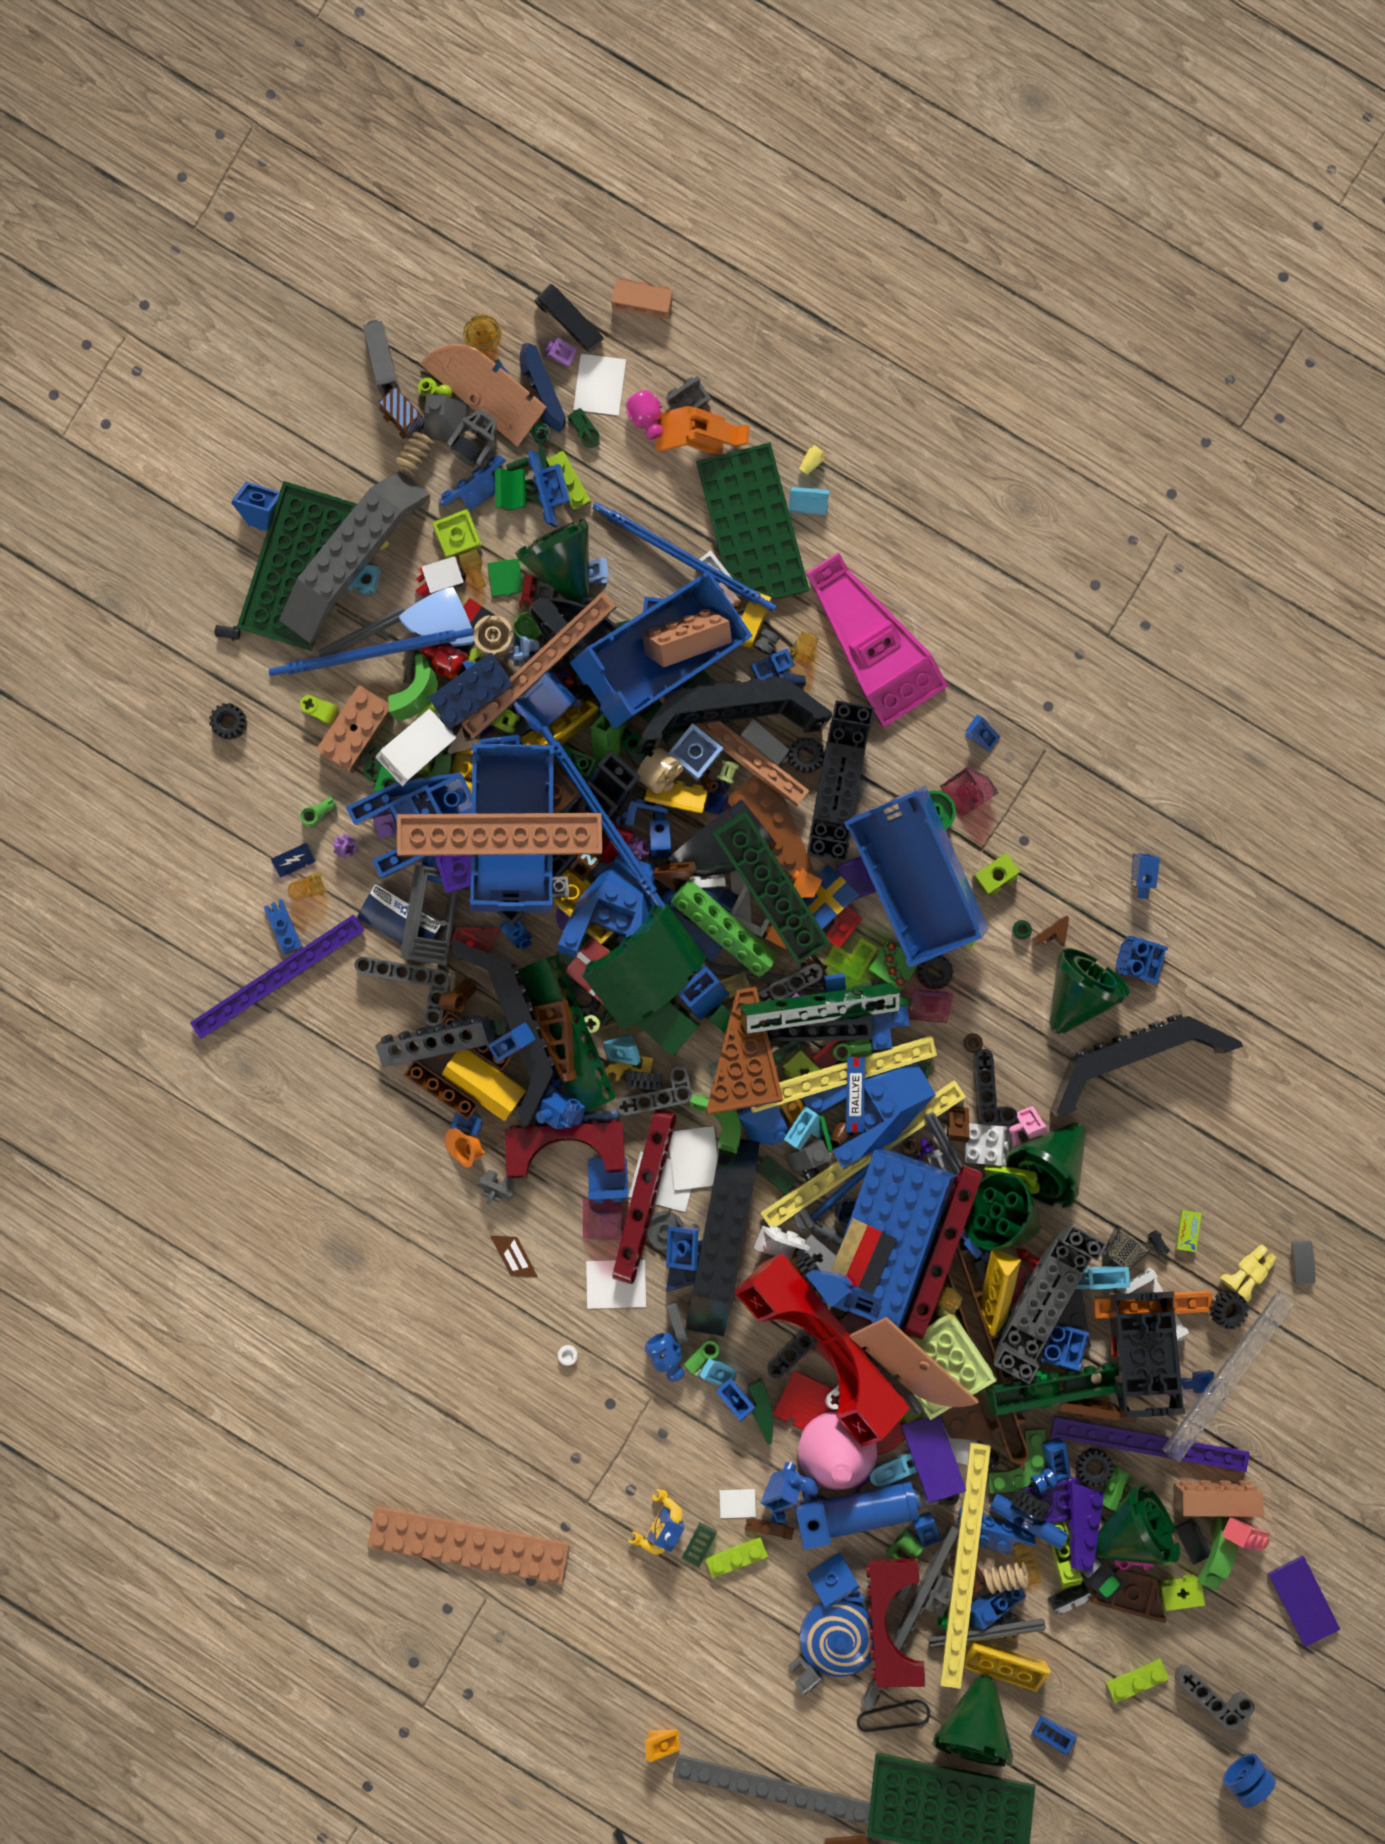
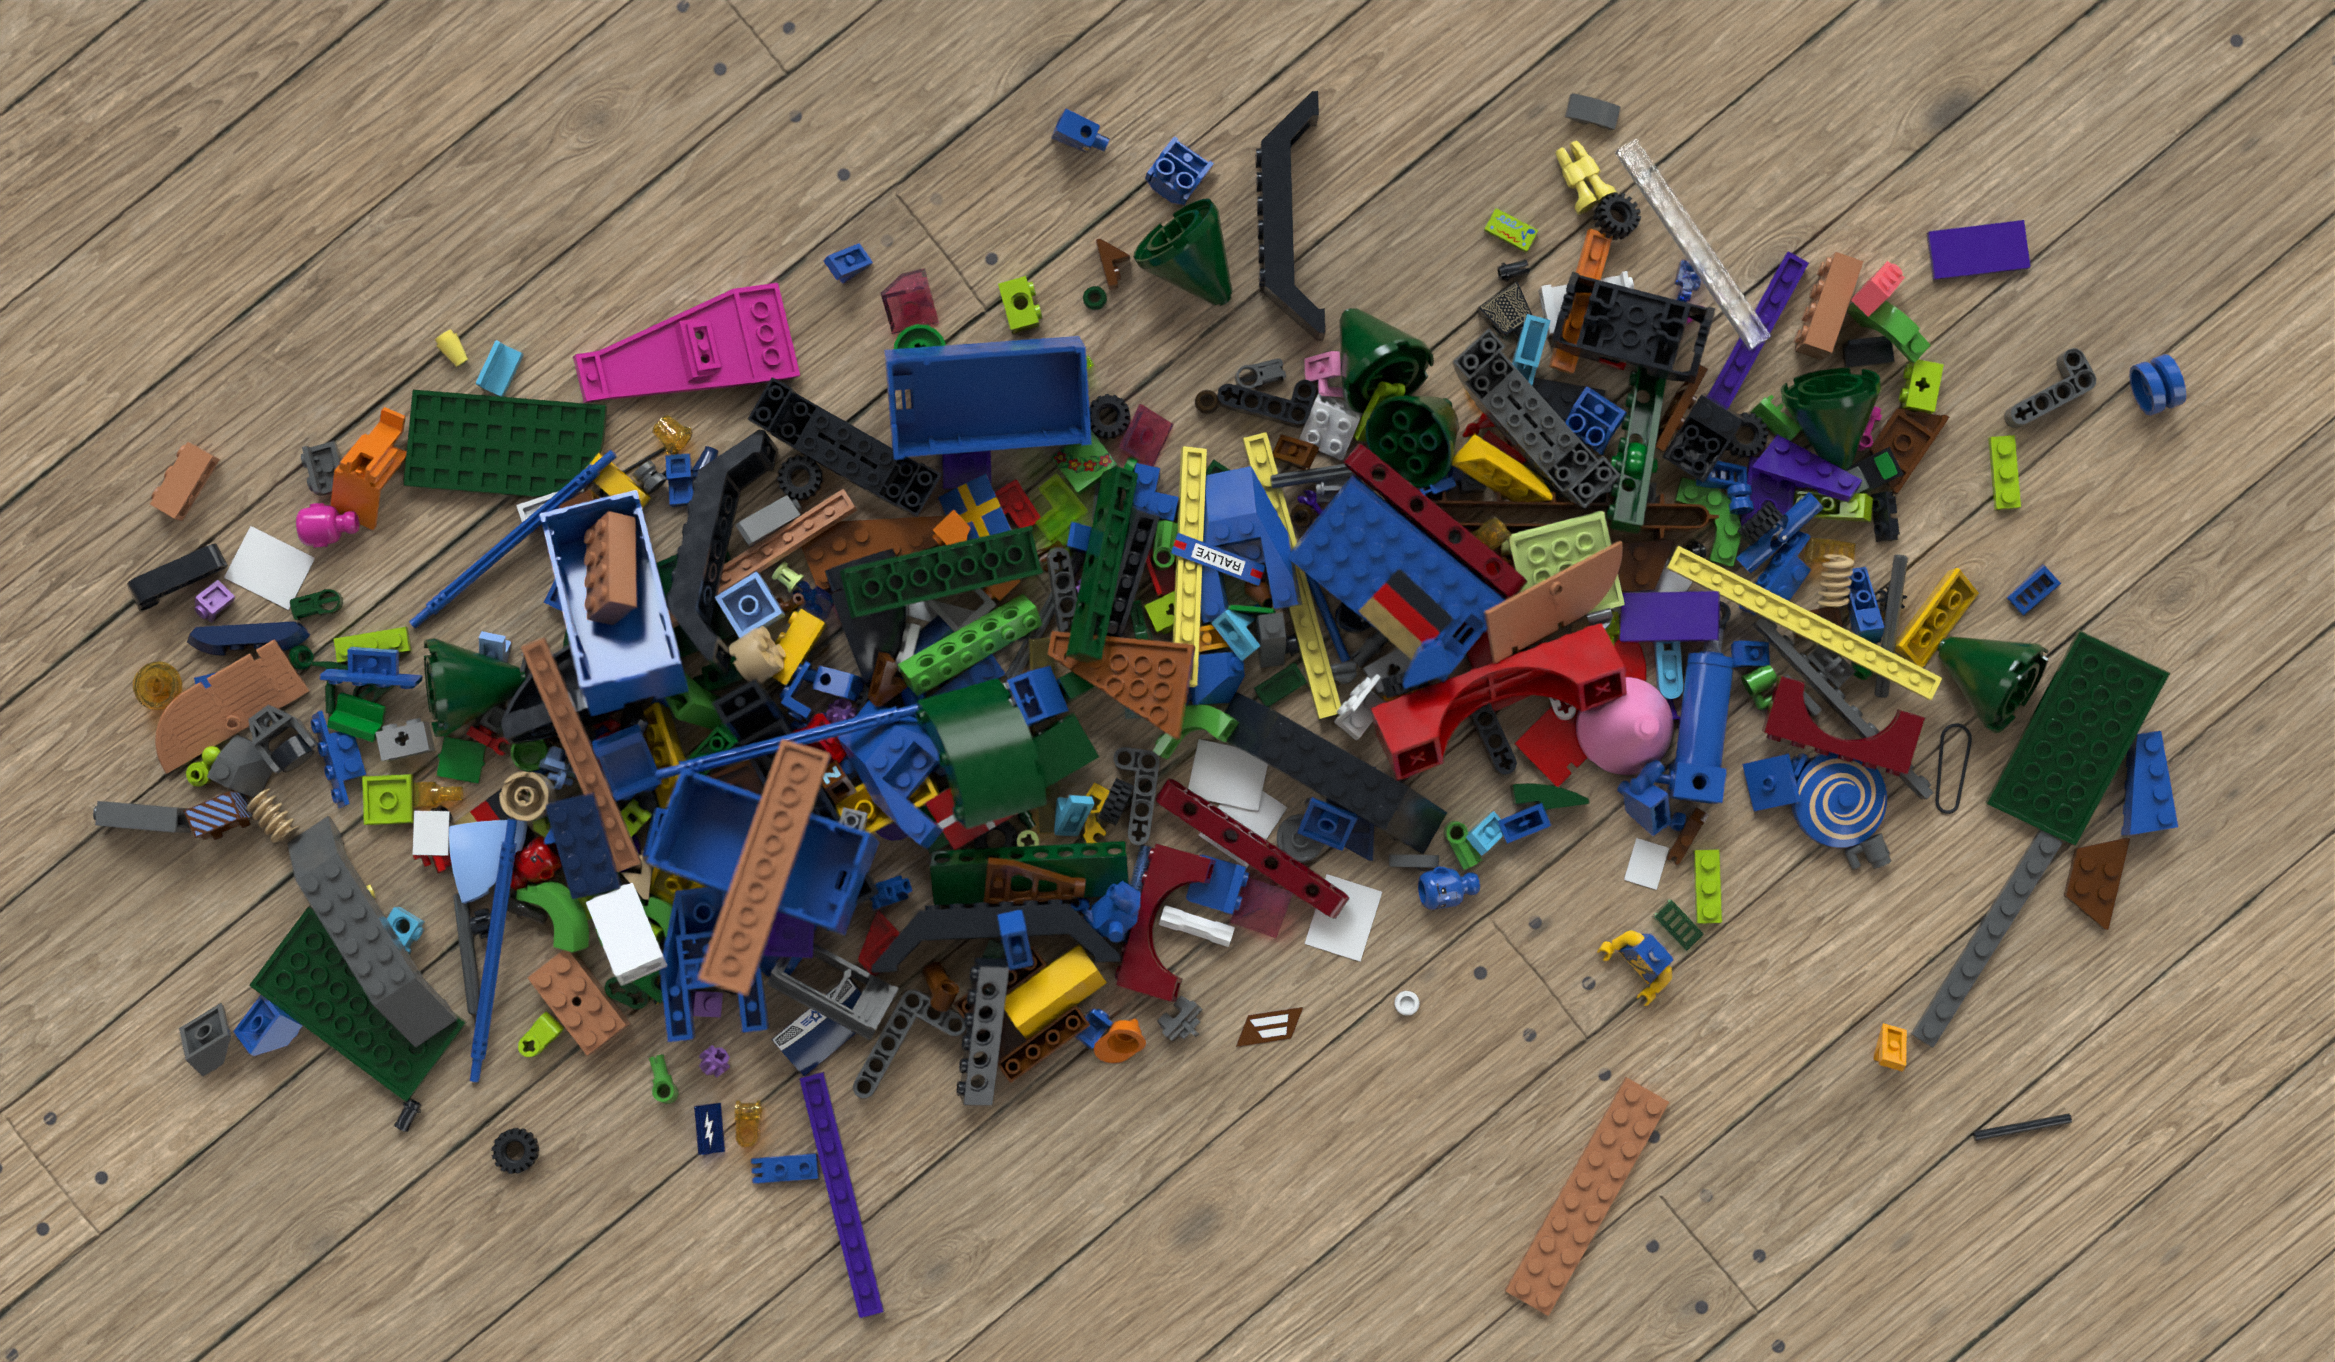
camera: 70 degrees left, 0 degrees up
none -> dark grey slope [179,1003,231,1076]
none -> light grey brick [375,718,435,762]
none -> black gear [470,908,491,939]
none -> white axle [1159,905,1235,947]
none -> dark grey piece [1235,358,1286,389]
none -> black slope [1662,393,1746,483]

